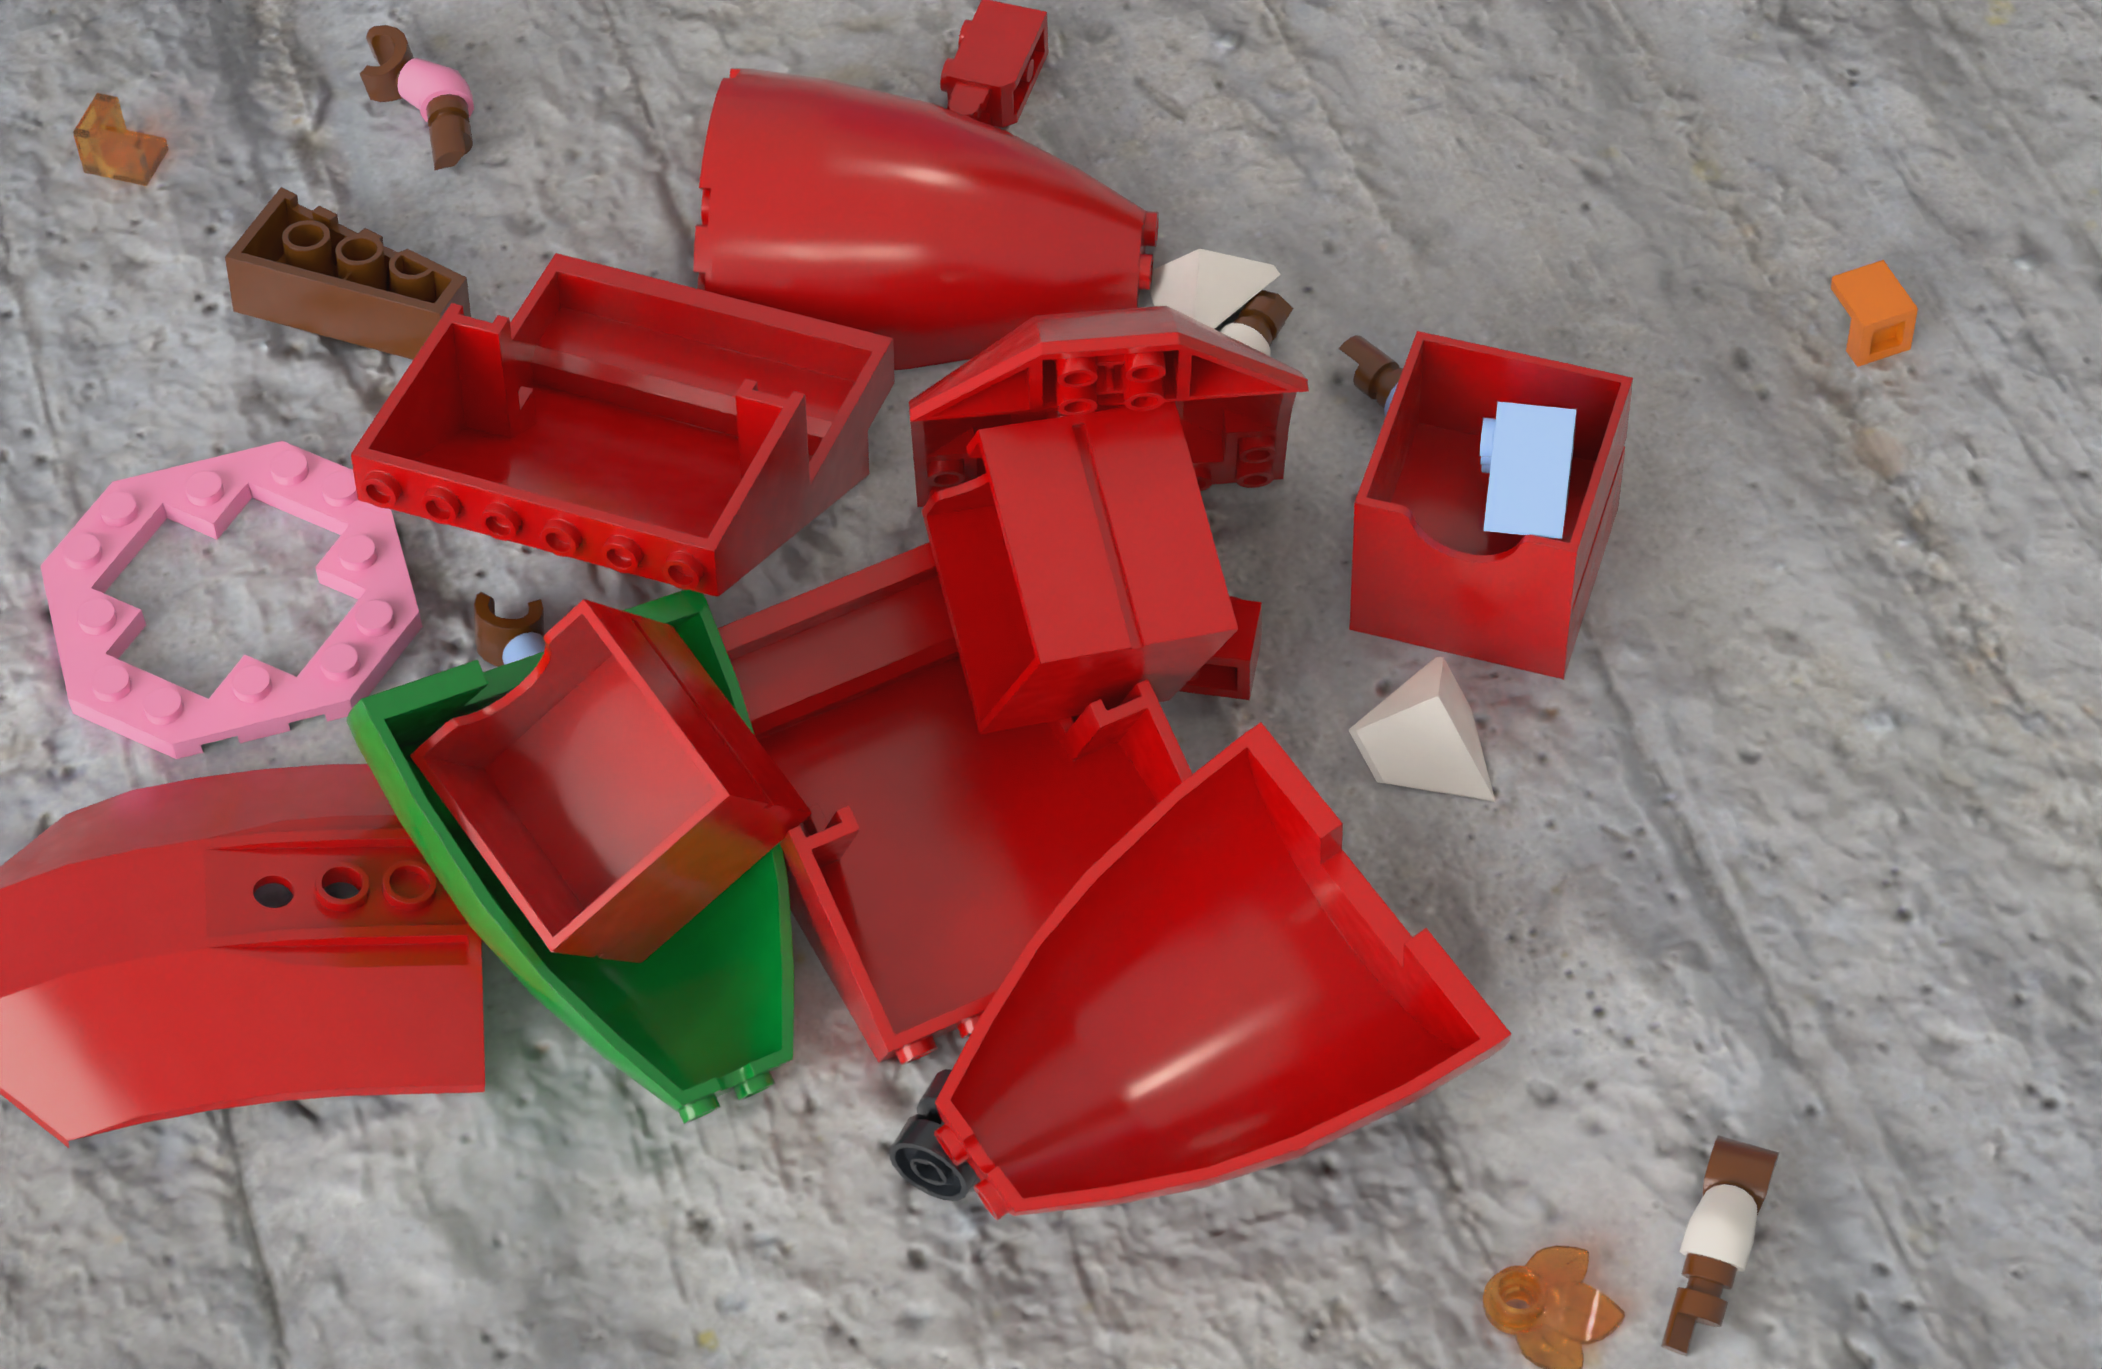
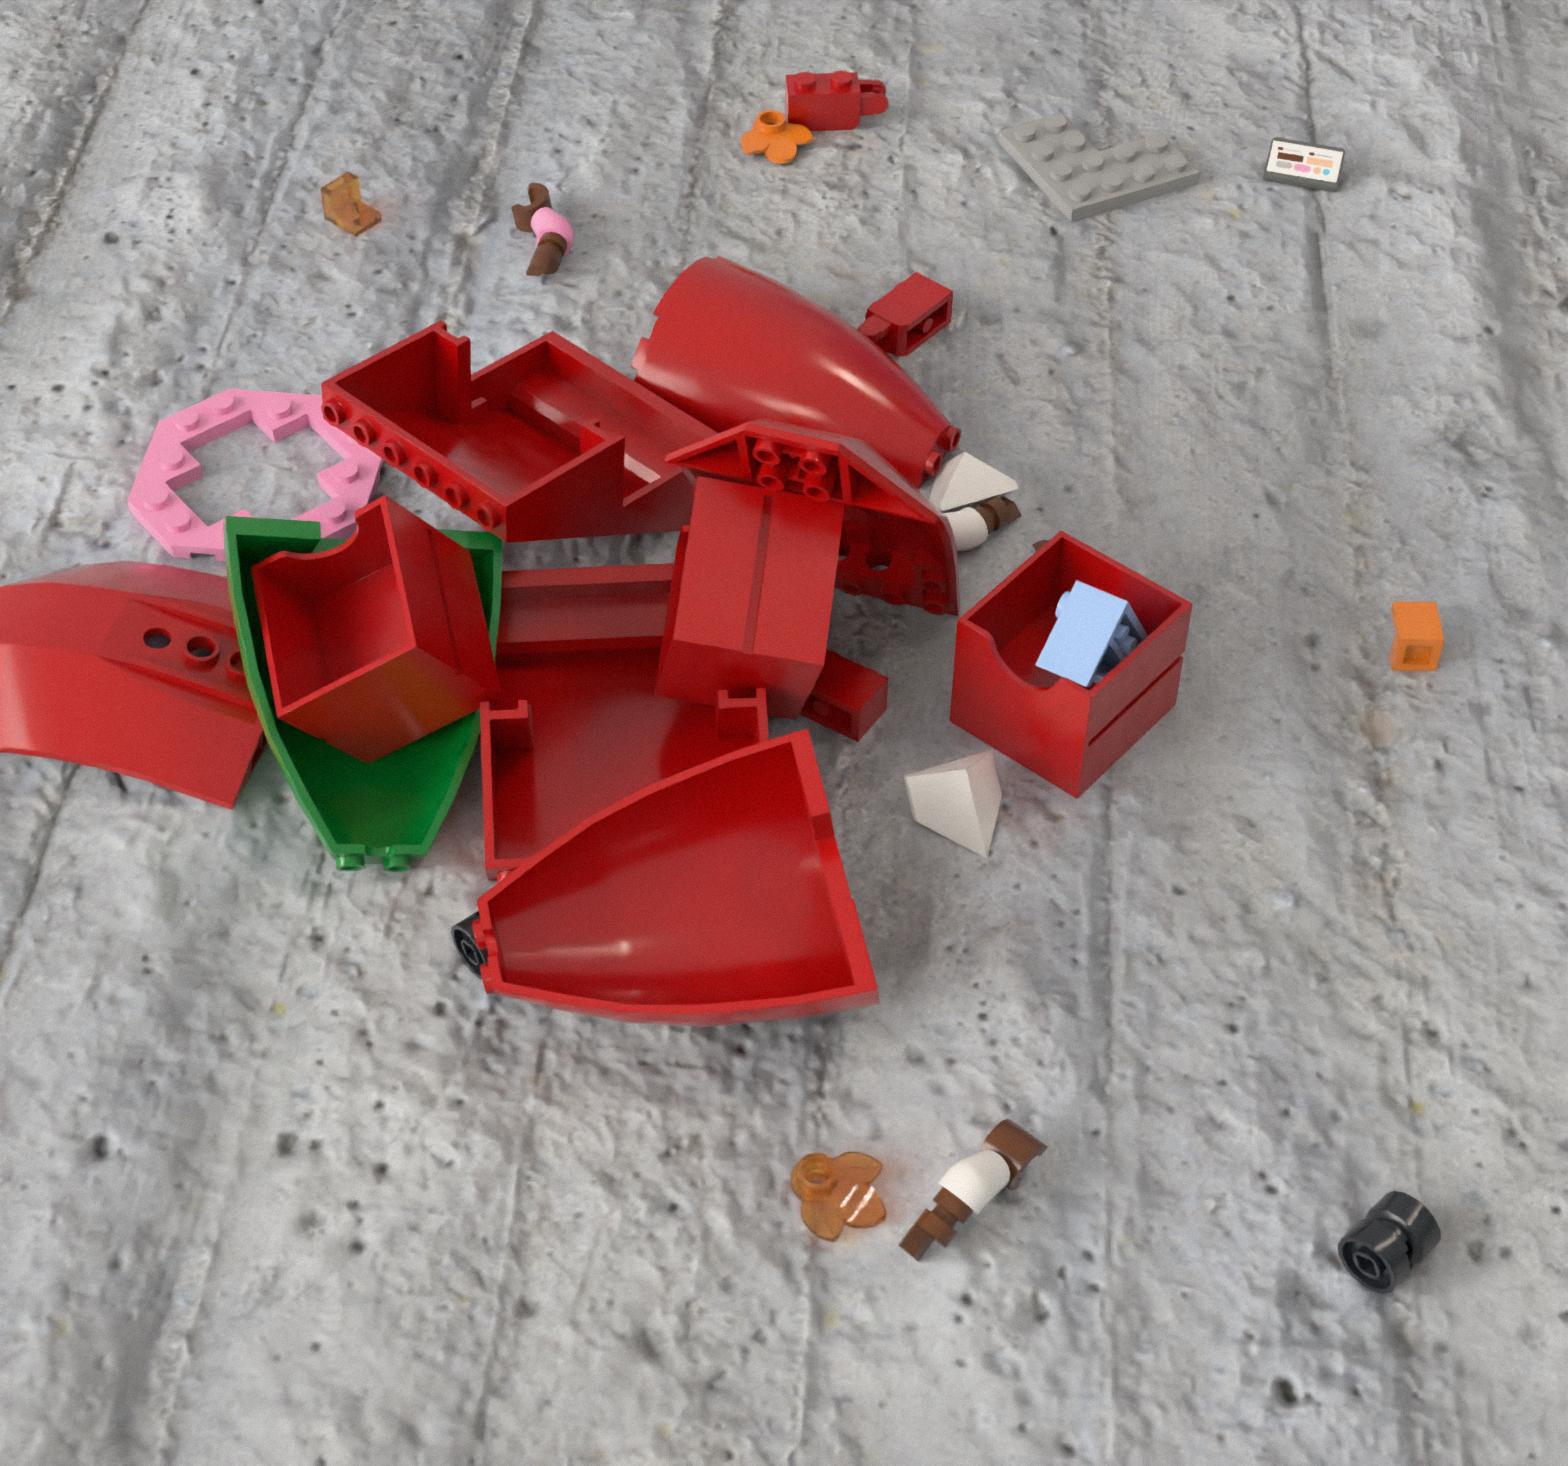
camera: 20 degrees right, 5 degrees down
reddish brown wedge [225,187,471,360] -> none

